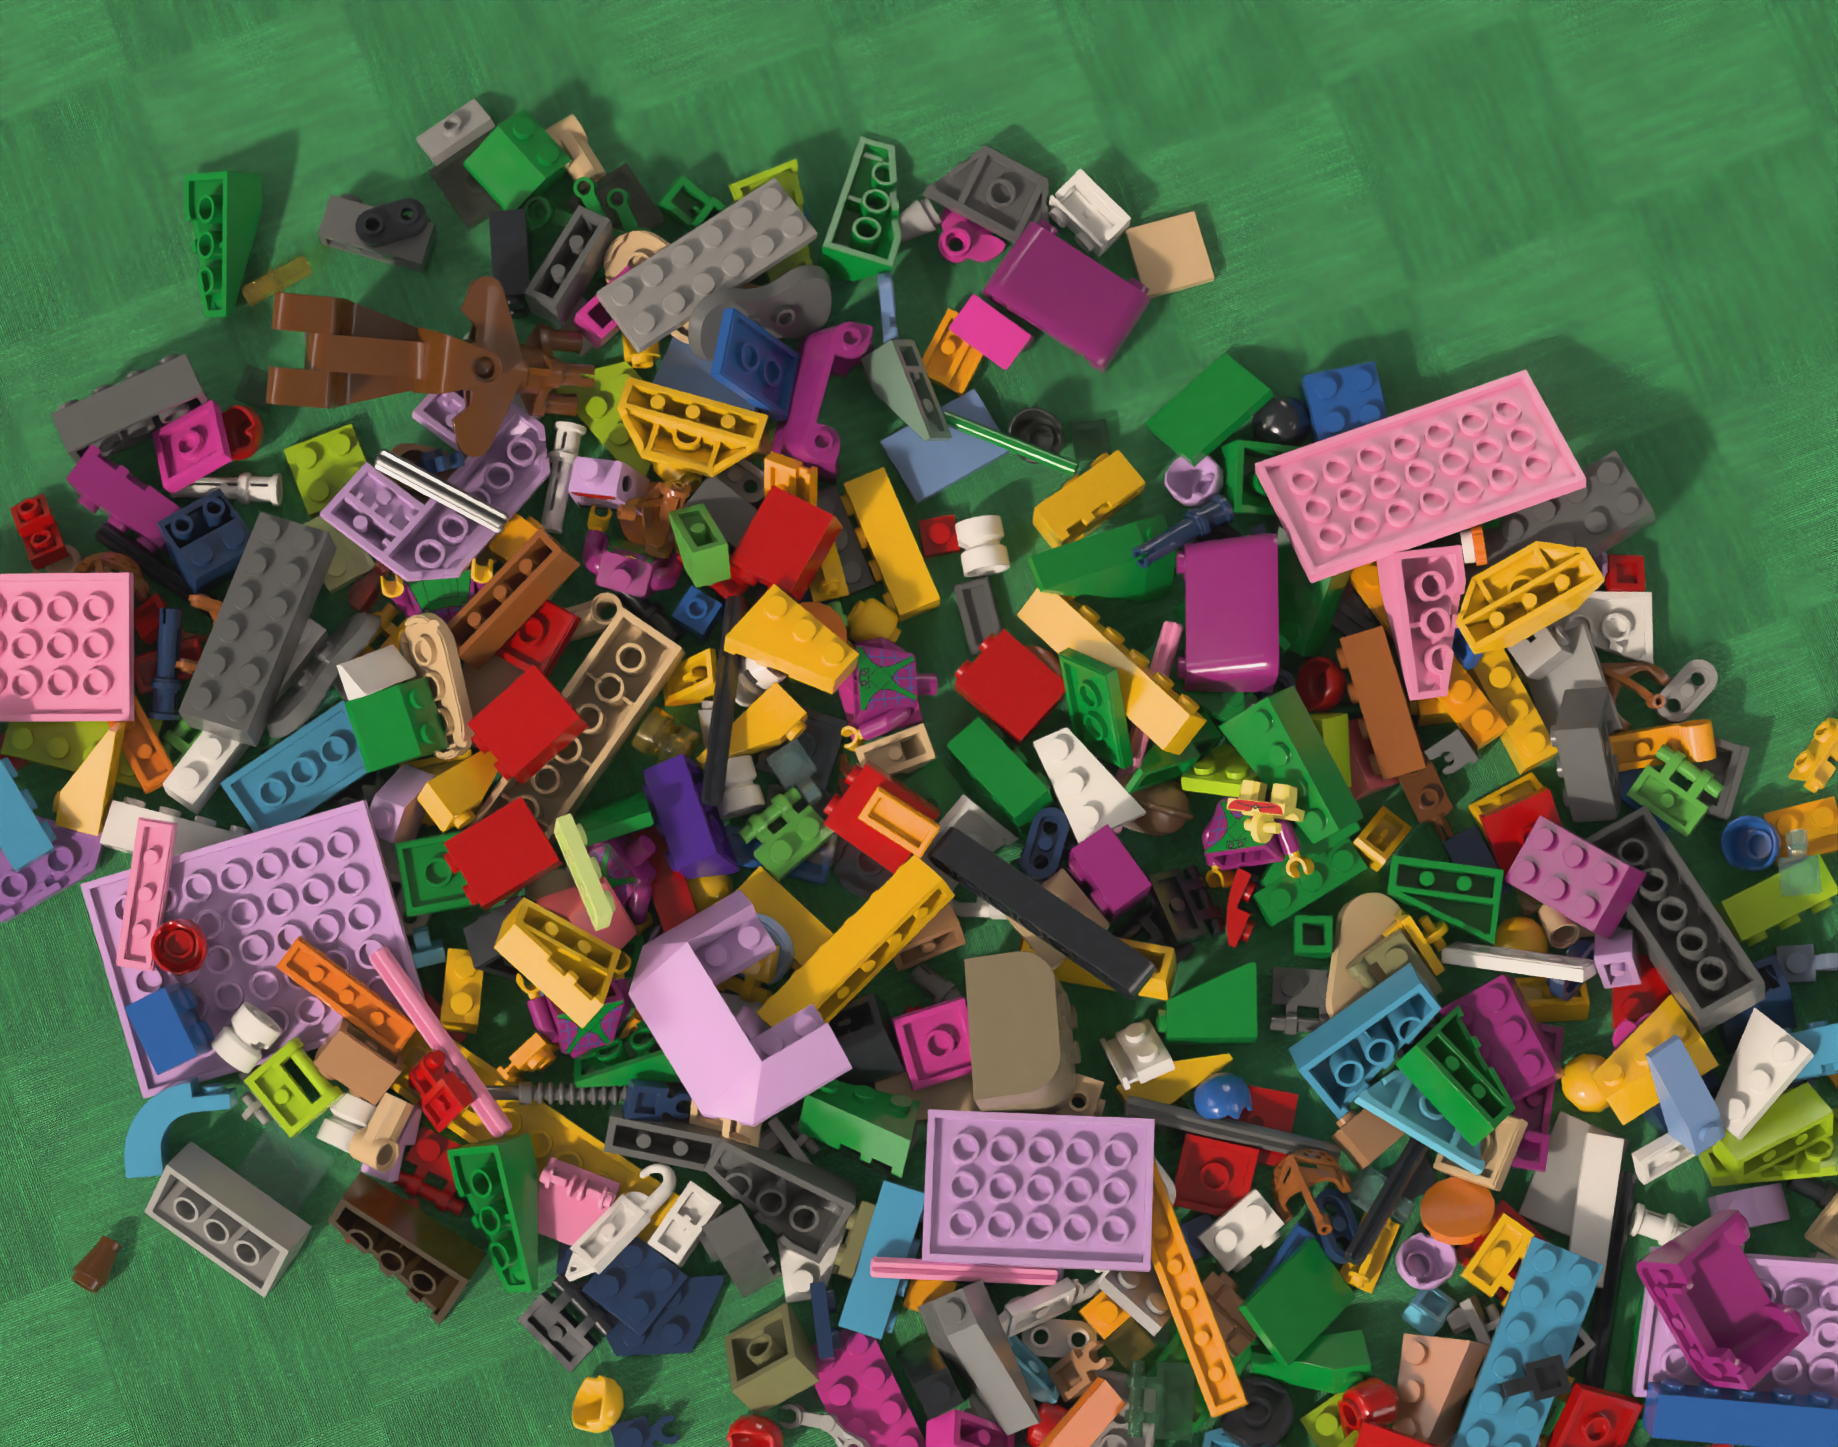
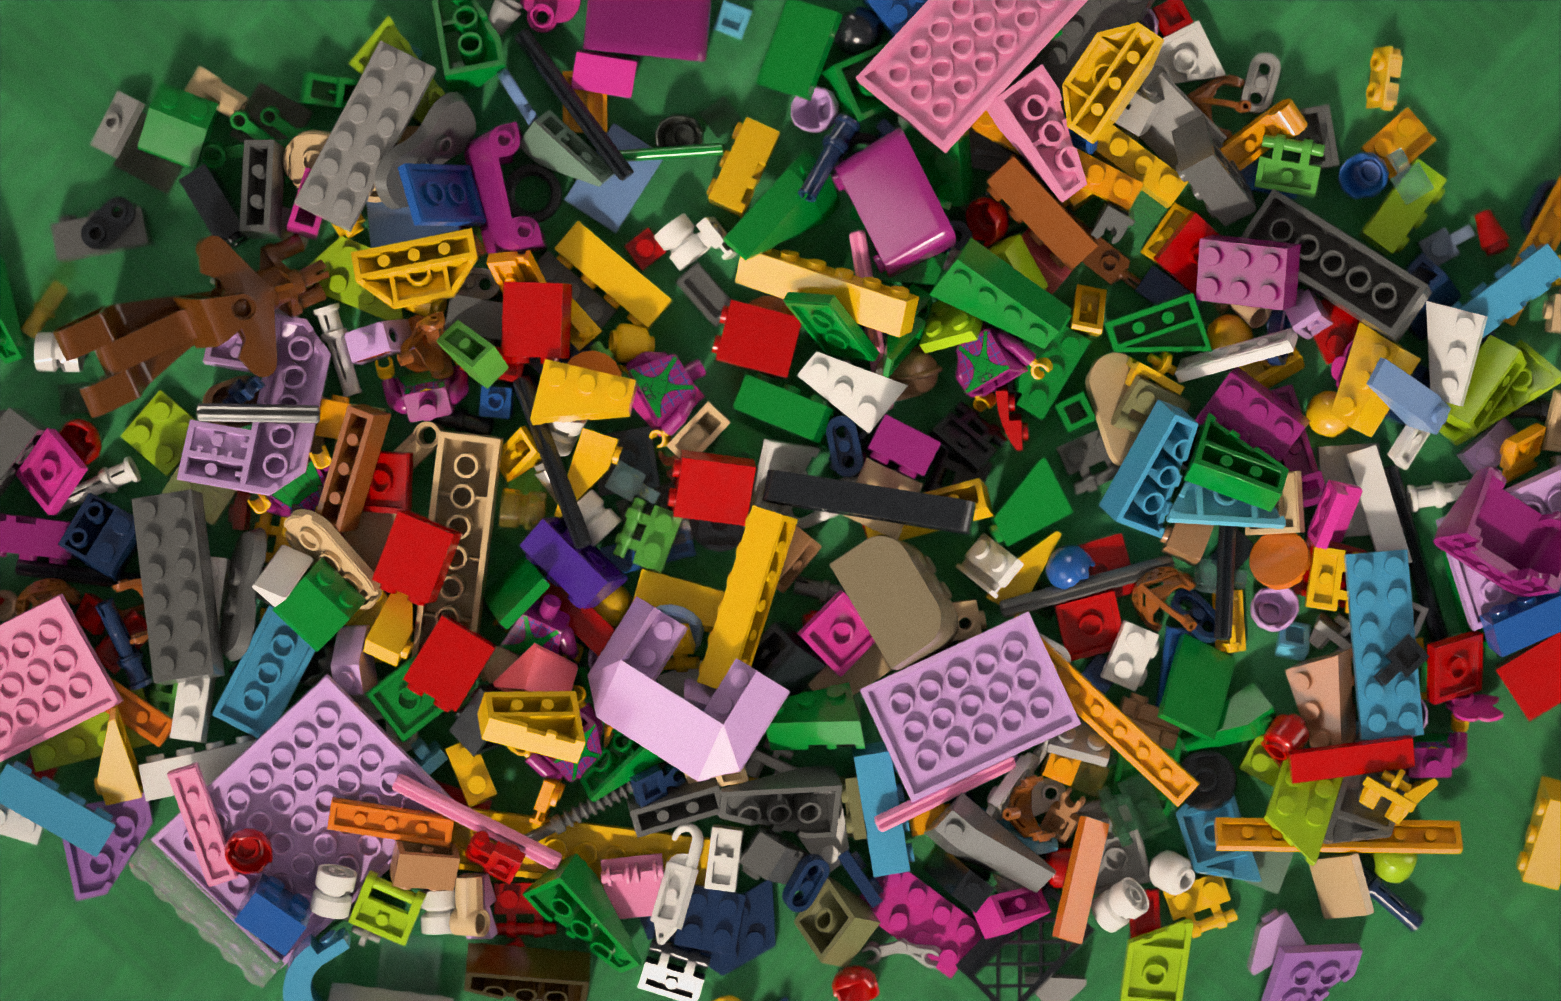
camera: 25 degrees left, 10 degrees up
yellowish green plate [554,813,616,931] -> none
light orange tile [858,785,941,858] -> none
light yellow hips [1227,780,1305,843] -> none
piece [1460,524,1488,566] -> none
none -> white wheel [34,332,85,372]
none -> clear plate [128,838,284,988]
none -> black tyre [505,164,563,223]
none -> black axle [515,29,634,181]
none -> white plate [696,217,737,260]
none -> medium azure tile [713,0,752,40]
none -> dark blue plate [782,854,830,912]
none -> dark orange helmet [1001,775,1056,843]
none -> dark pink panel [1307,480,1363,549]
none -> light orange plate [1499,423,1547,483]

